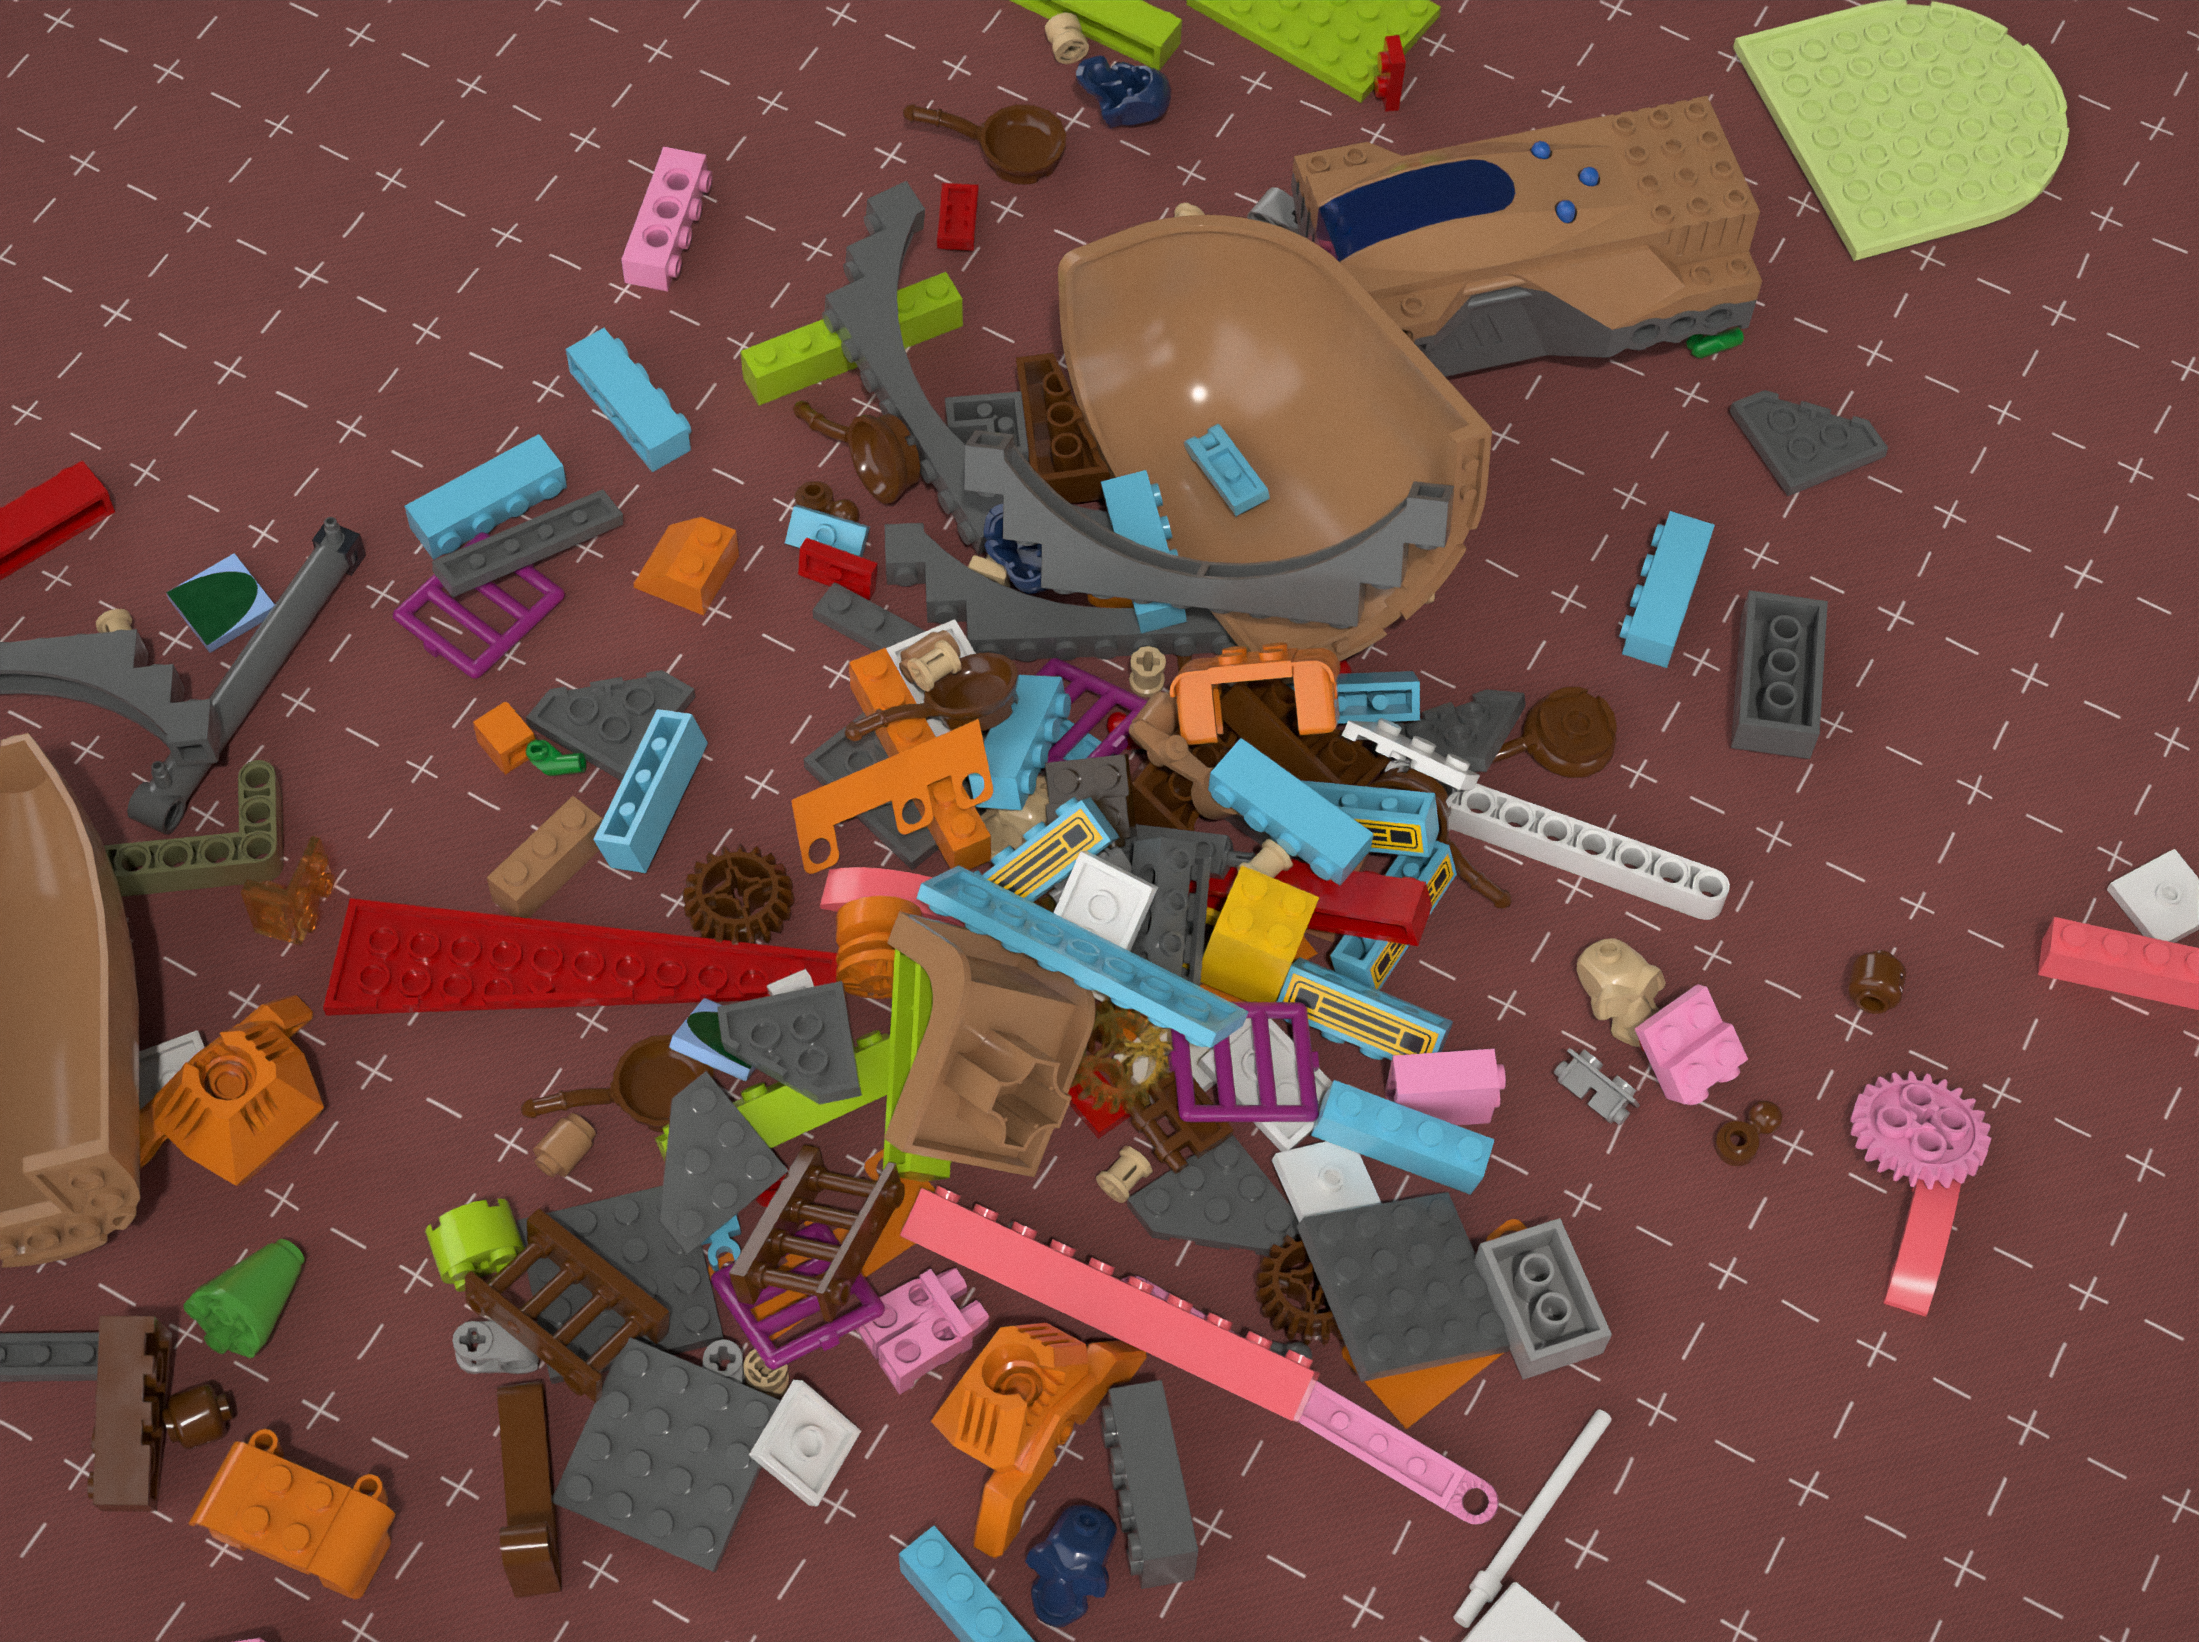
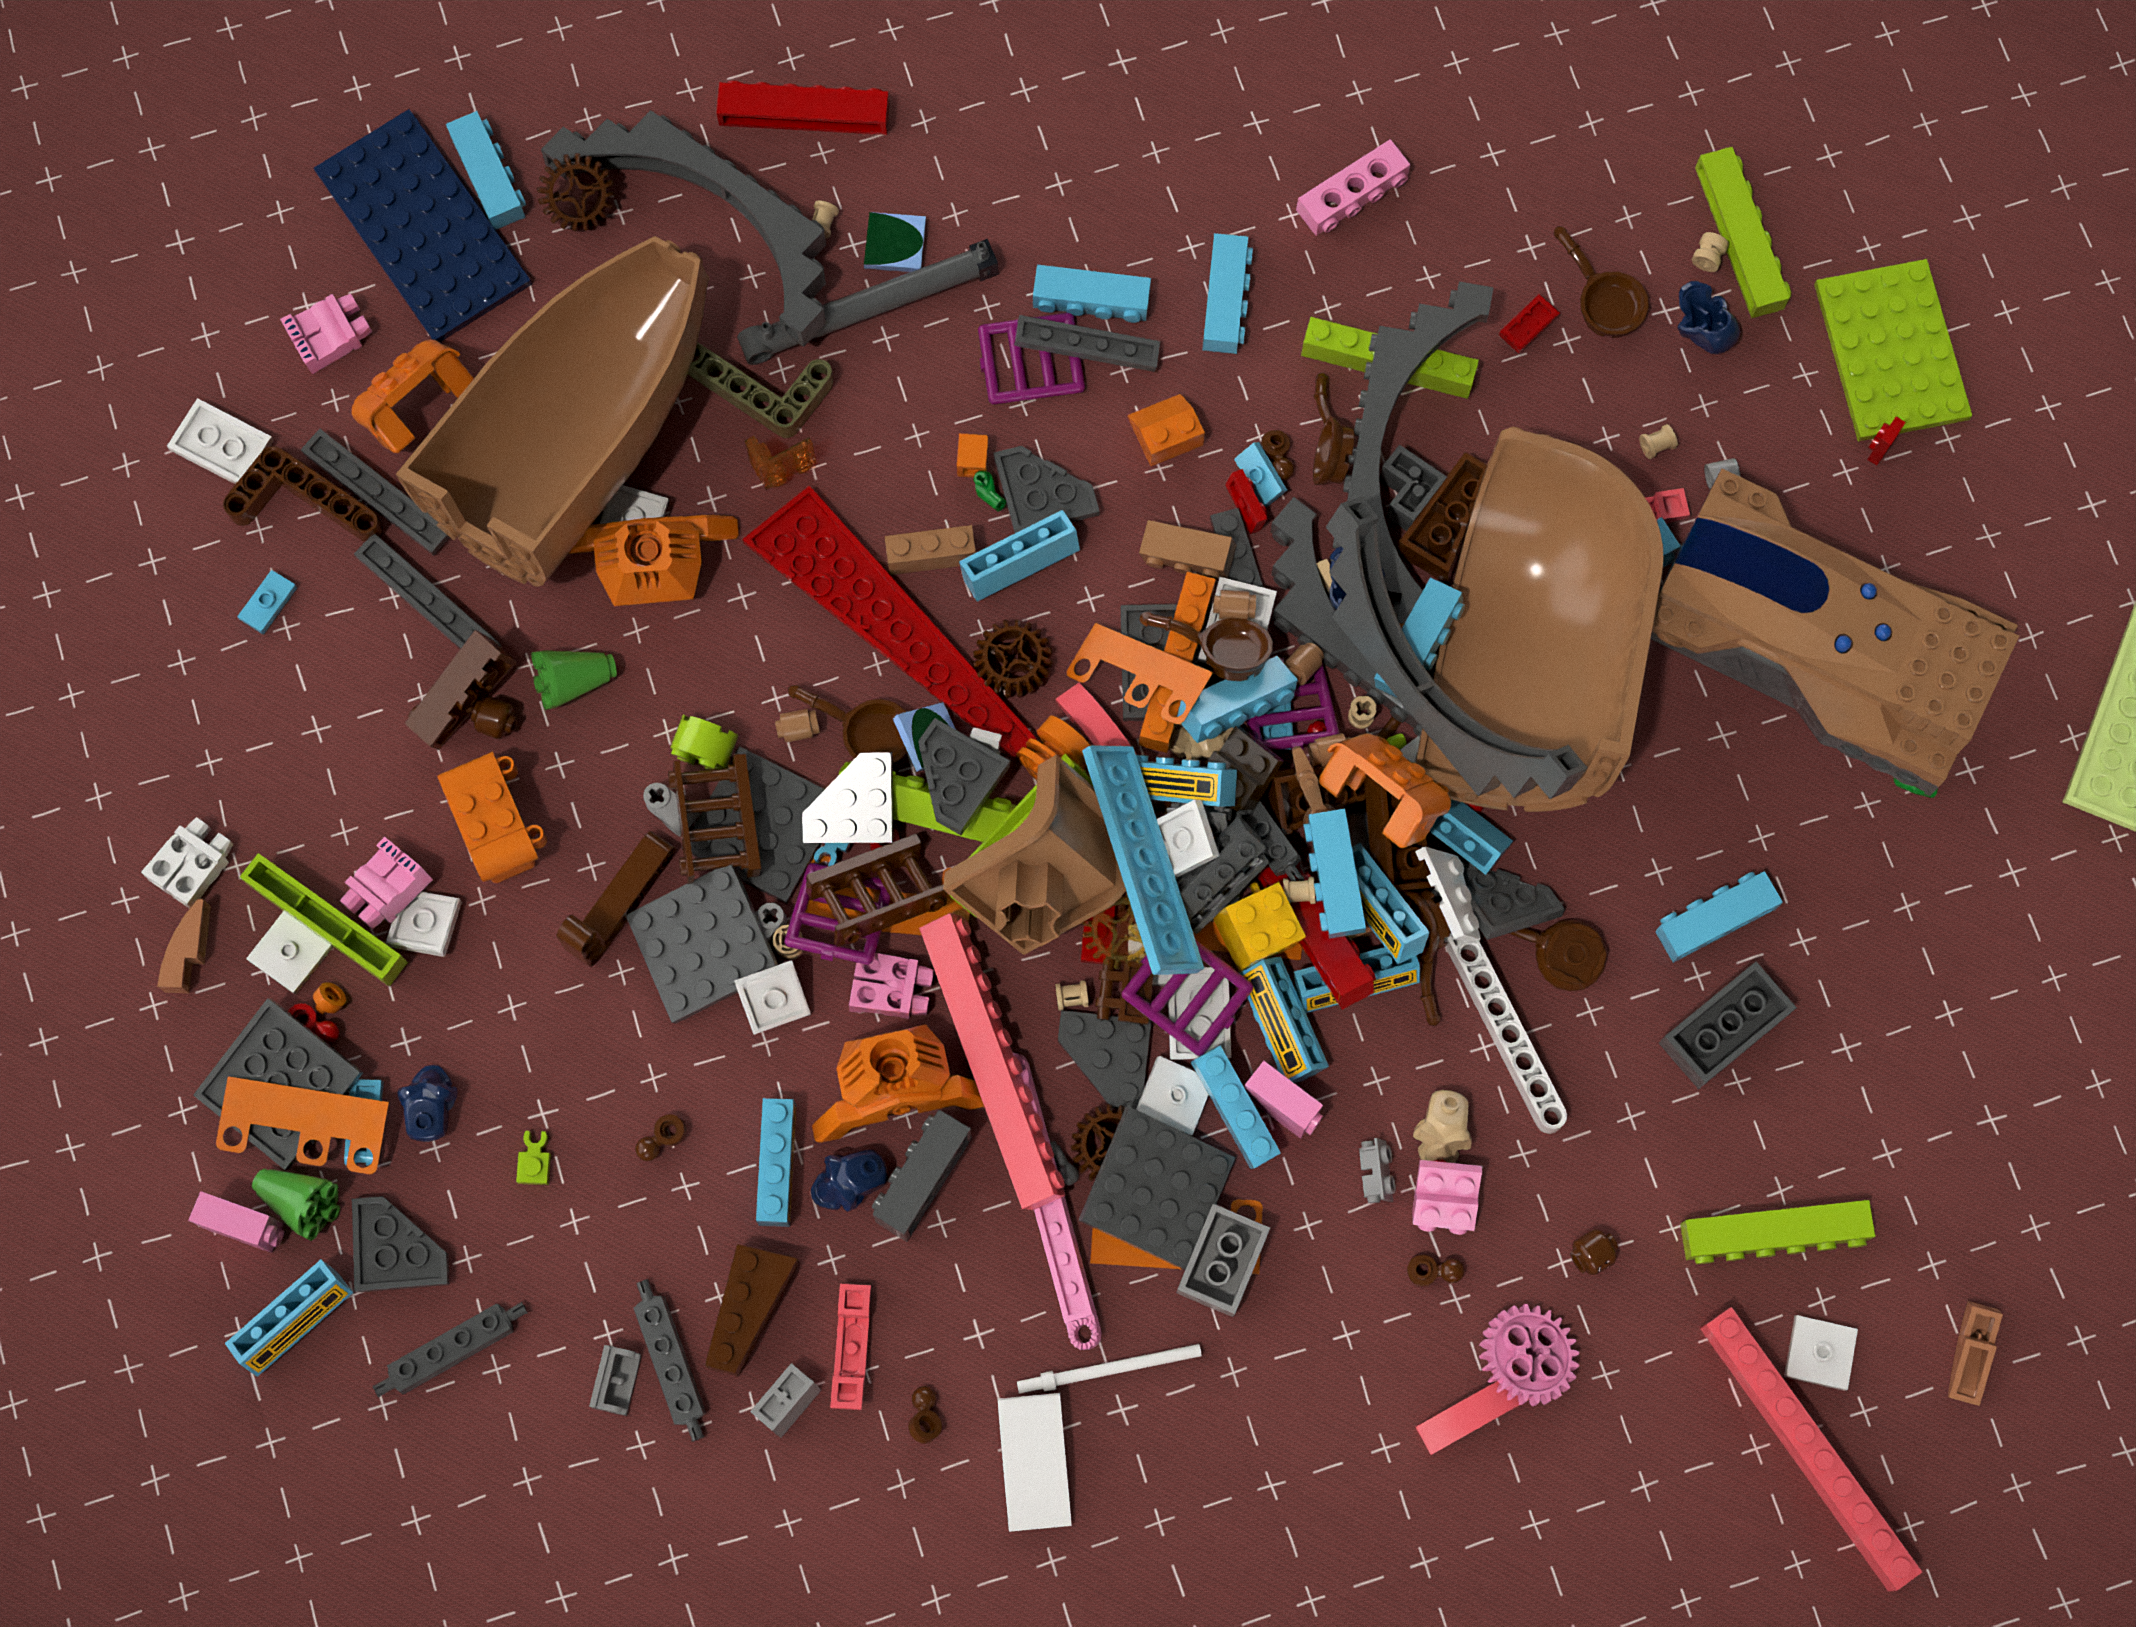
camera: 45 degrees right, 15 degrees up
tan bush [907,640,962,692] -> none
medium azure plate [1184,424,1270,516] -> none
dark grey plate [1730,390,1888,496] -> none
none -> medium nougat brick [1139,520,1237,580]
none -> medium nougat brick [1284,643,1324,685]
none -> lime brick [1680,1200,1875,1265]

